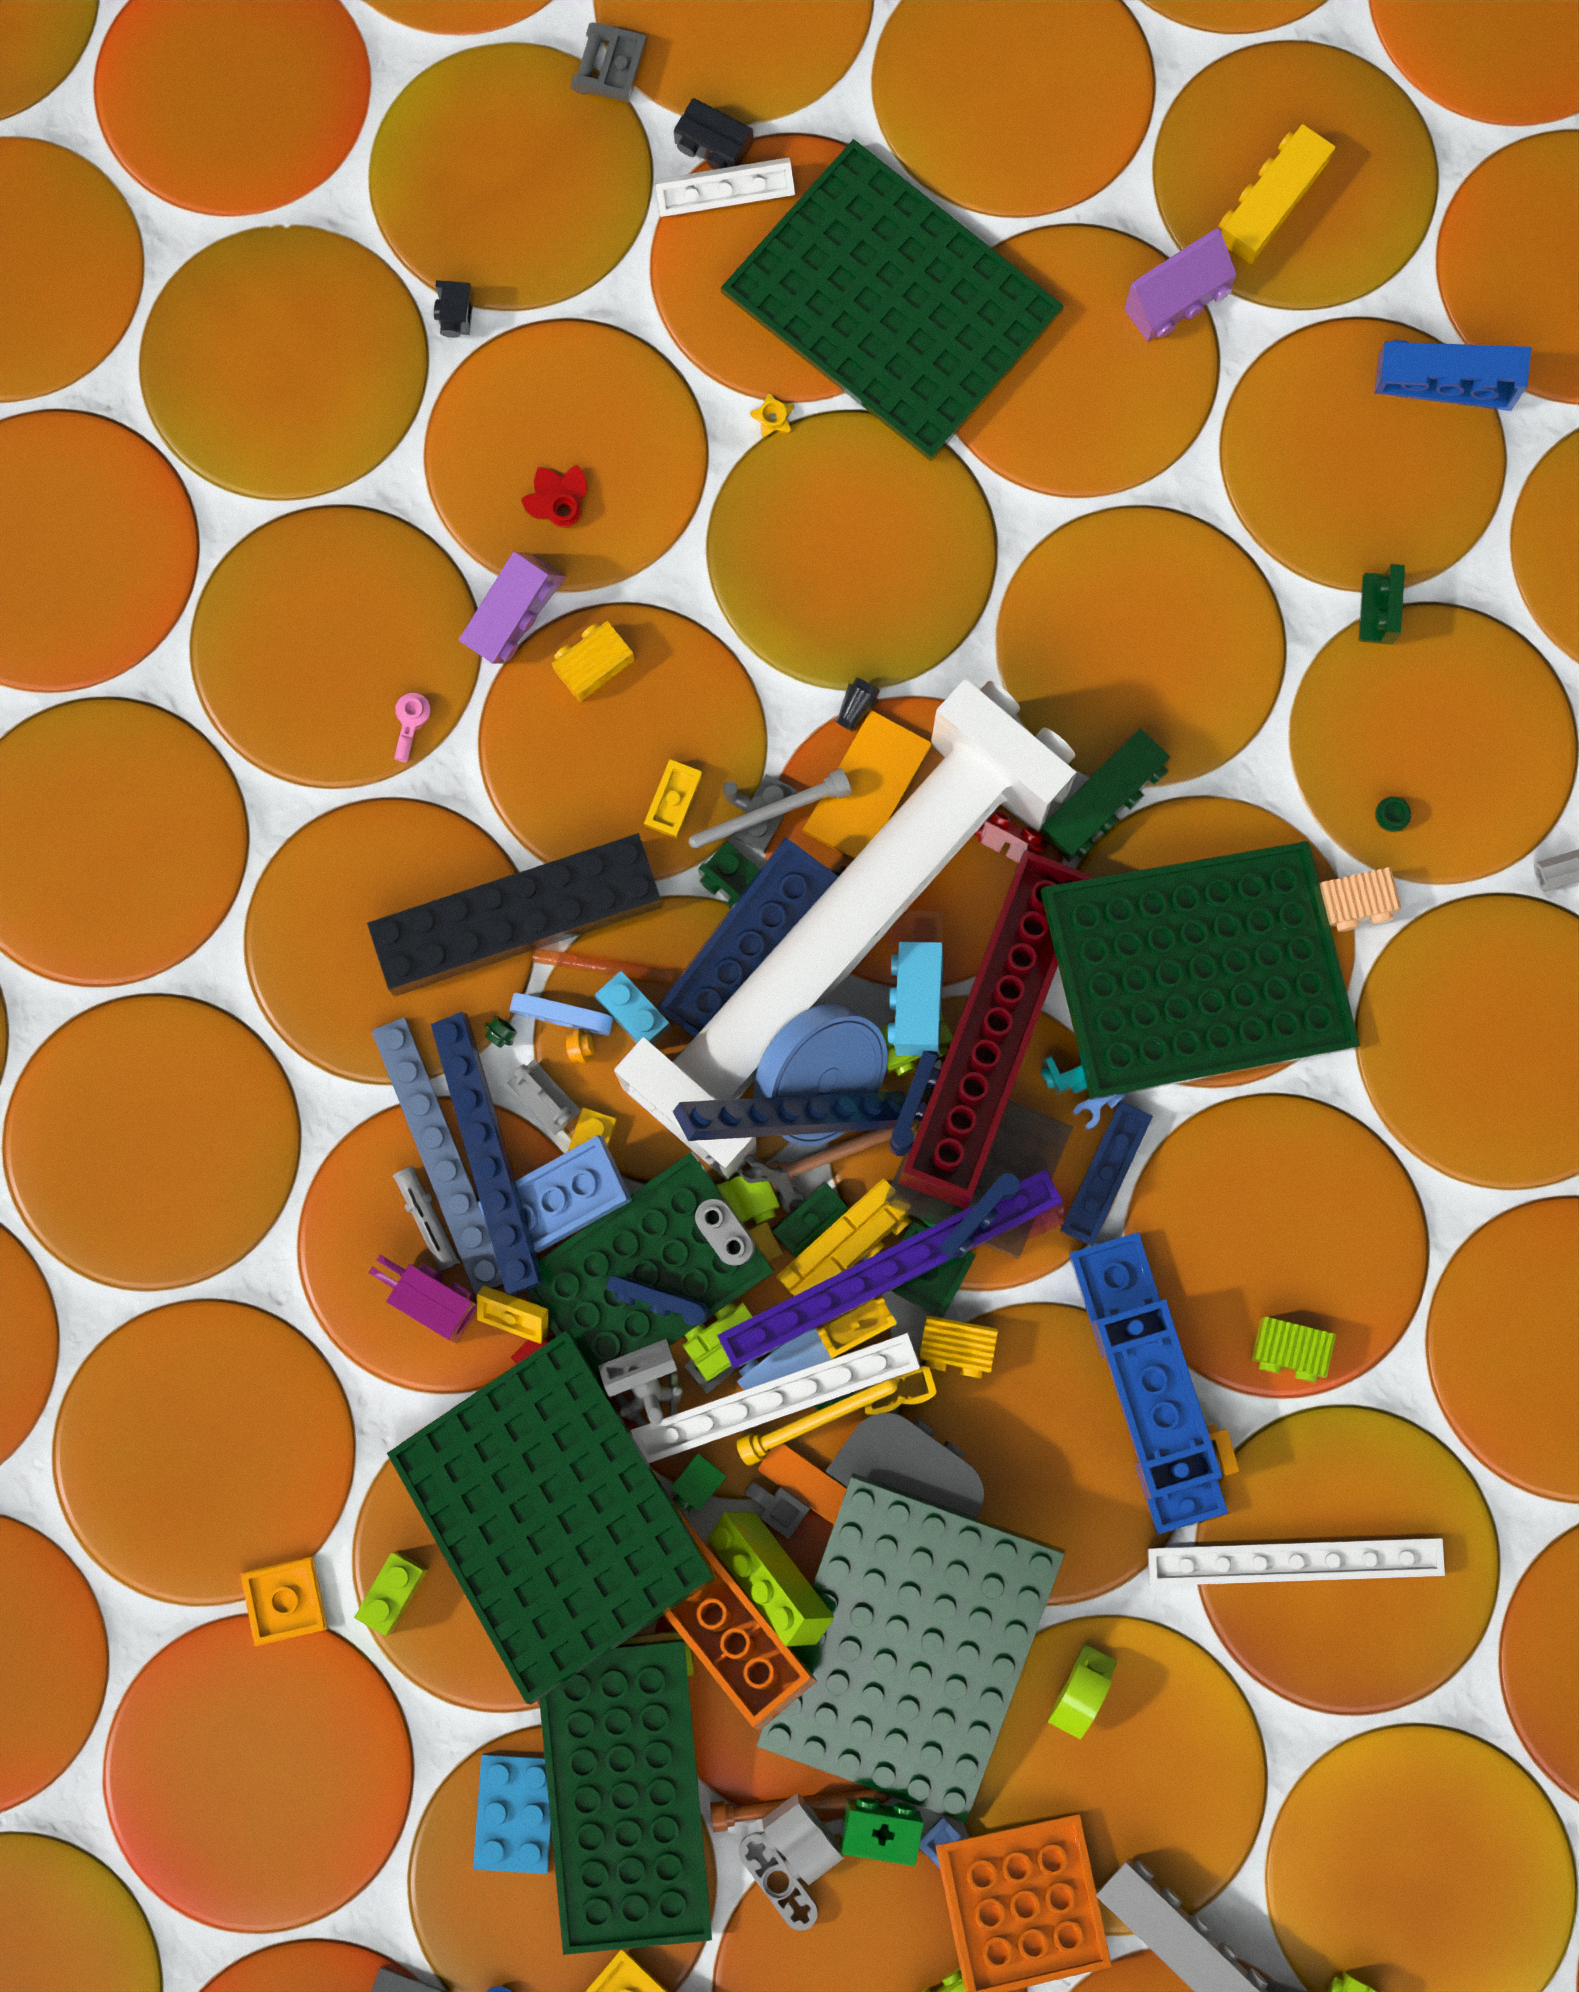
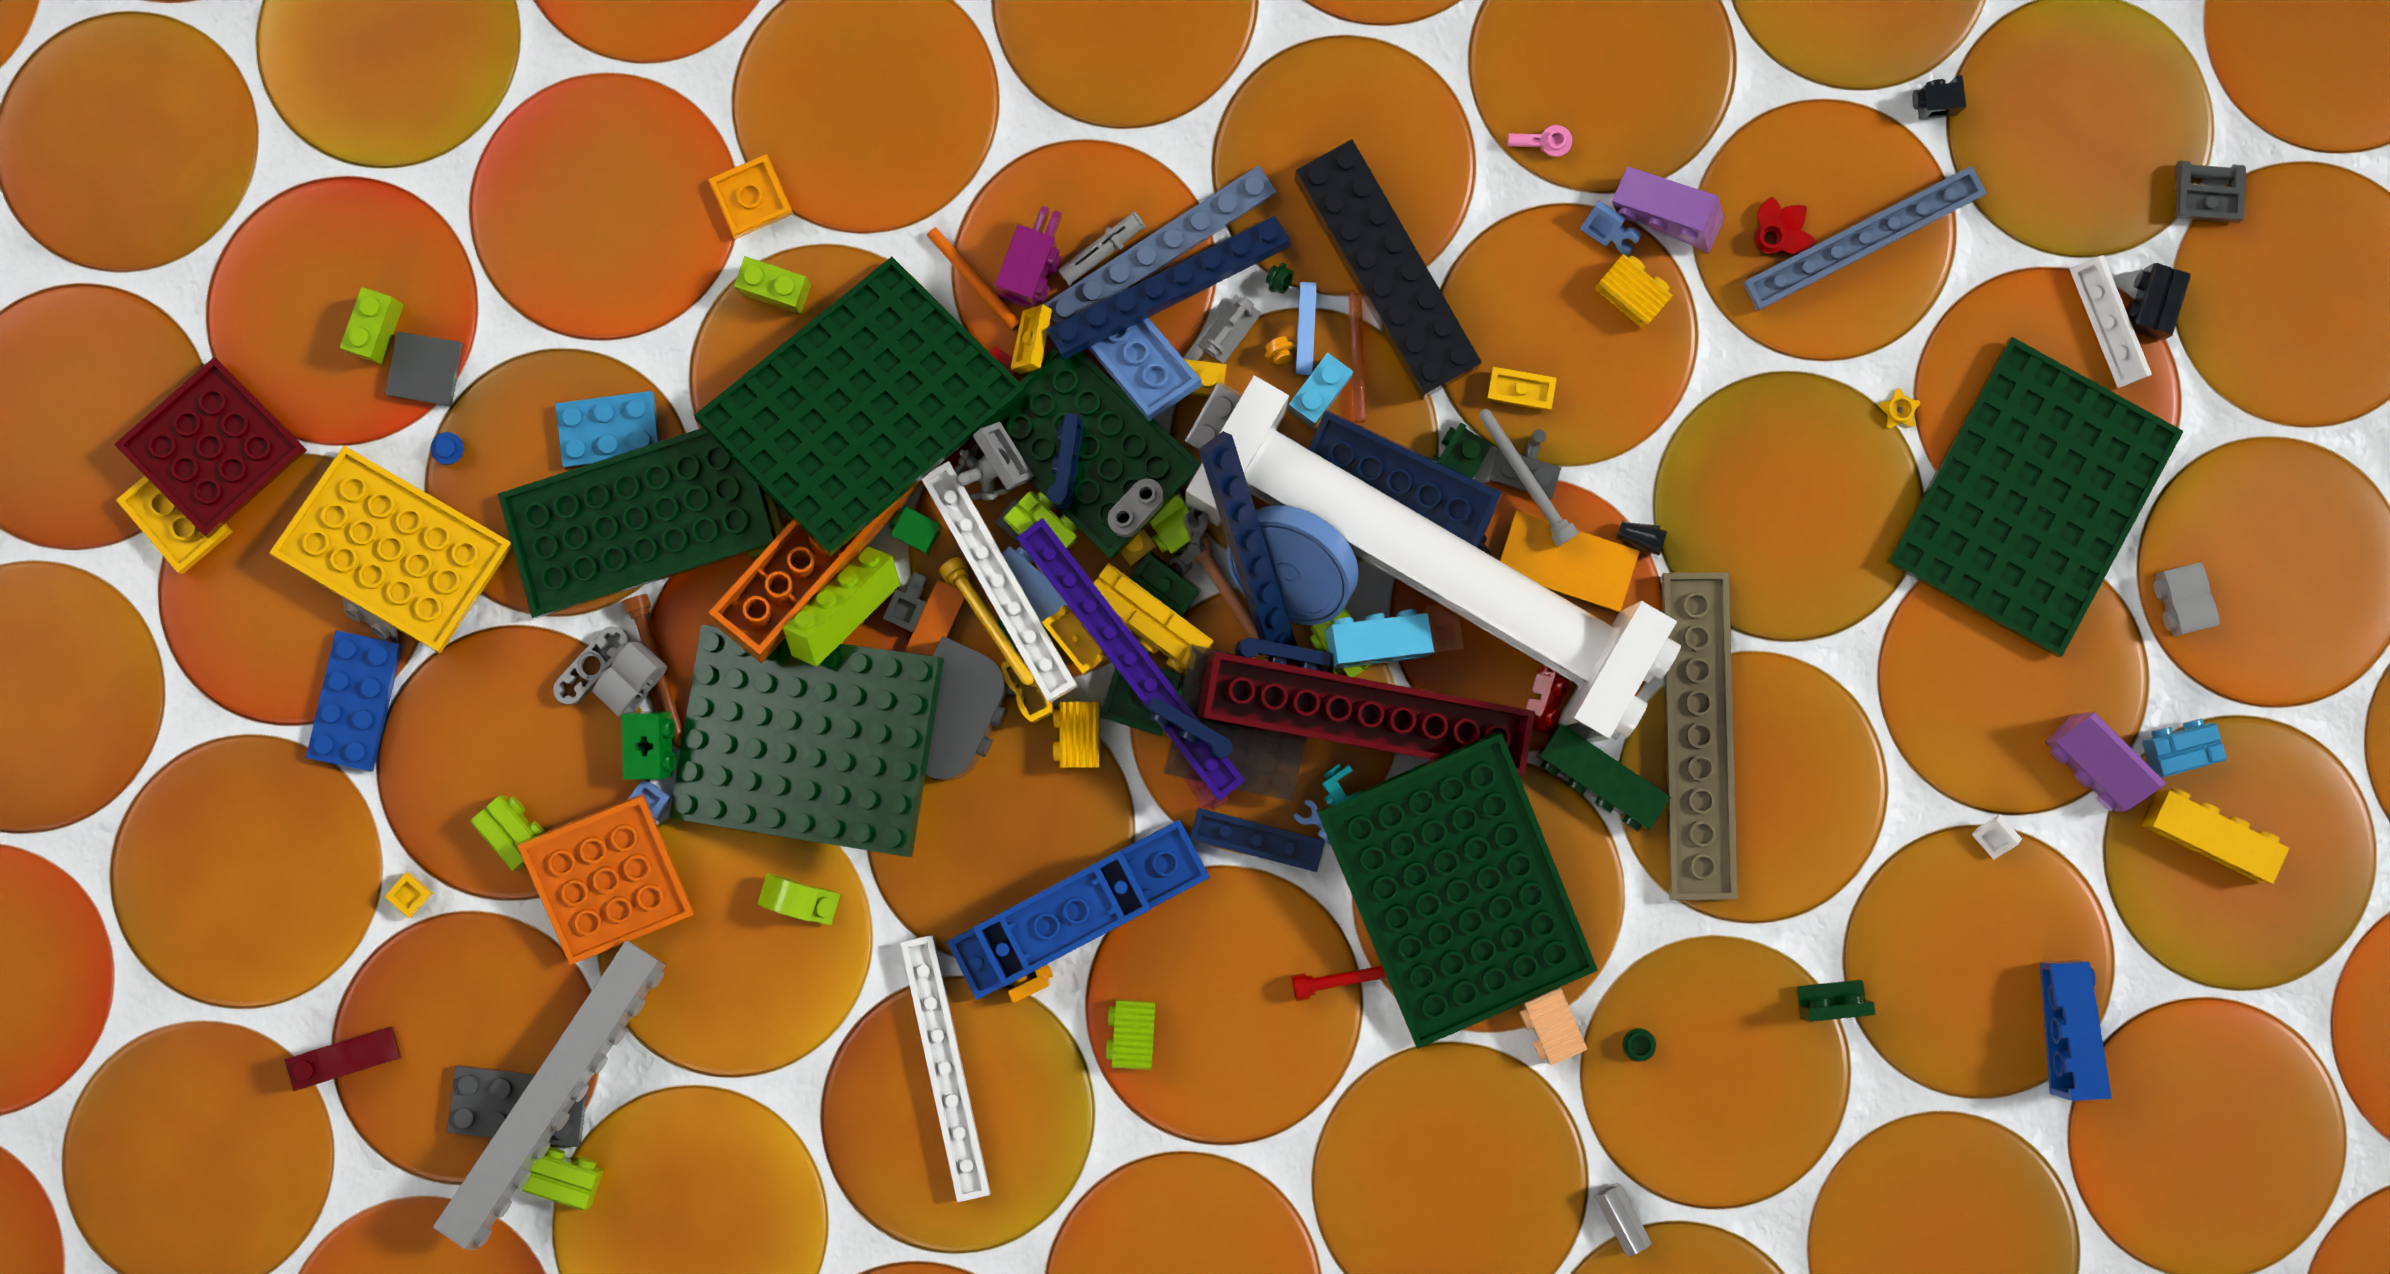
camera: 75 degrees right, 5 degrees up
none -> orange bar [927,227,1020,331]
none -> light grey brick [1185,382,1243,449]
none -> red piece [1292,966,1386,1001]
none -> medium blue plate [1580,200,1642,255]
none -> dark tan plate [1662,572,1738,900]
none -> sand blue plate [1742,166,1987,312]
none -> white plate [1972,814,2022,860]
none -> dark azure brick [2142,718,2227,778]
none -> light grey brick [2153,562,2220,636]

